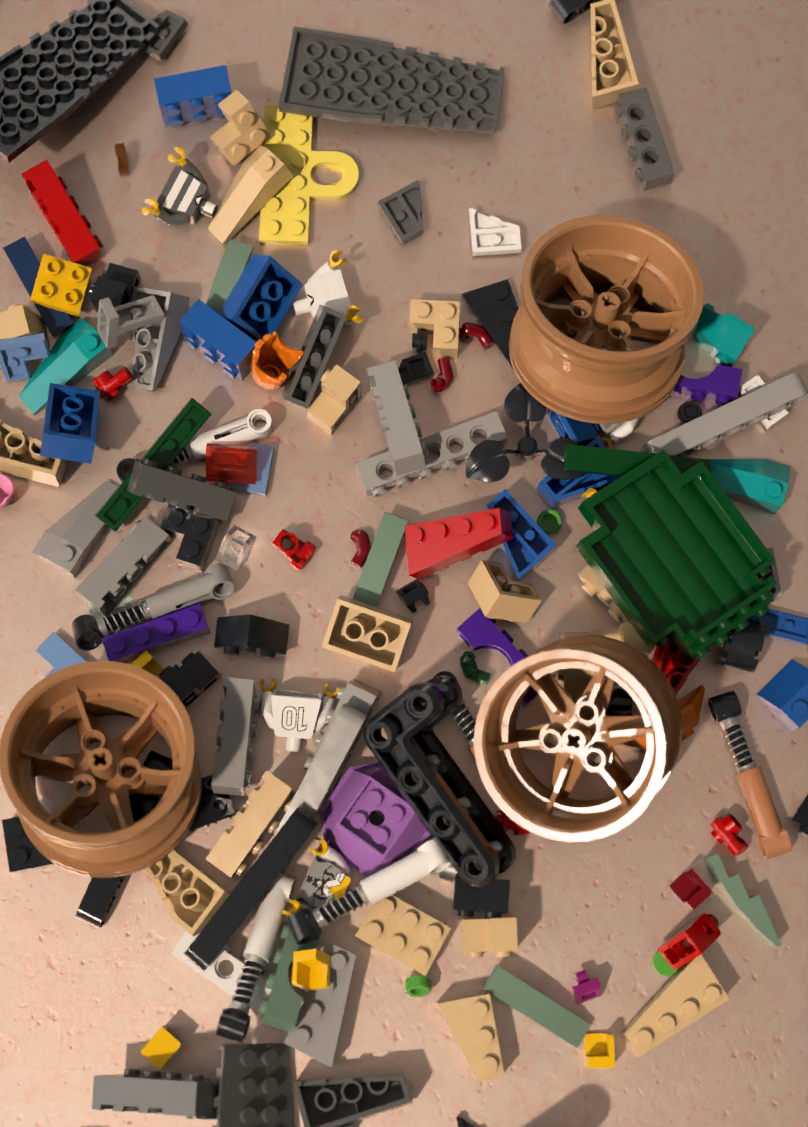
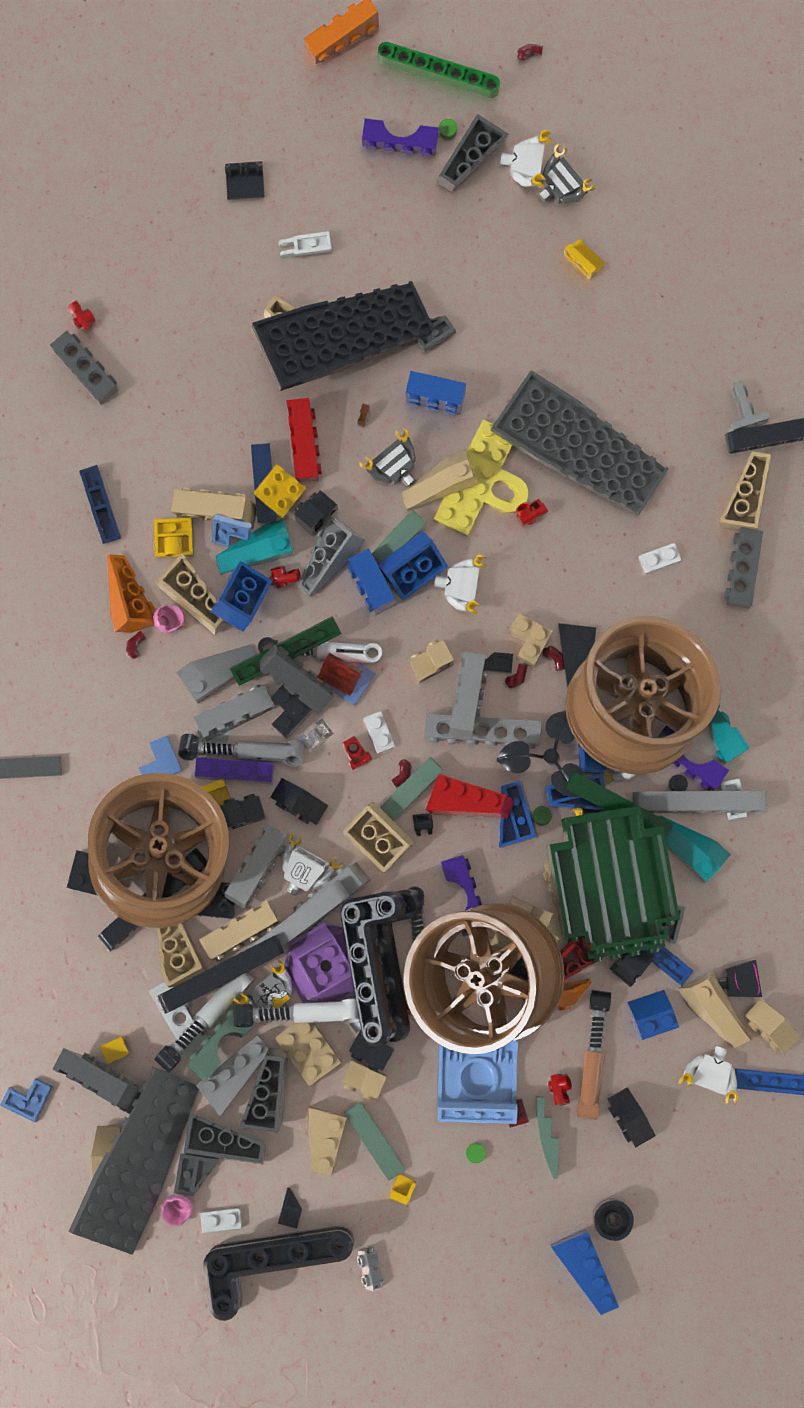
camera: 30 degrees right, 5 degrees up
light grey bracket [97,295,164,349] -> none
tan brick [210,89,271,166] -> none
orange hair [250,331,303,391] -> none
dark grey brick [281,305,347,409] -> none
yellow panel [292,949,331,991] -> none
dark grey wing [378,180,423,245] -> none
bright green tile [405,975,432,997] -> none
black plate [412,328,428,353] -> none
clear green arm [459,651,491,685] -> none
tan brick [468,560,542,623] -> none
white wing [469,208,522,256] -> none
magenta tile [572,970,602,1005] -> none
tan wedge [621,954,729,1057] -> none
red torso [657,913,721,970] -> none
none -> dark grey wedge [239,1048,289,1133]
none -> white plate [363,711,395,754]
none -> light blue panel [437,1039,518,1124]
none -> red plate [516,498,548,526]
none -> white plate [639,543,681,574]

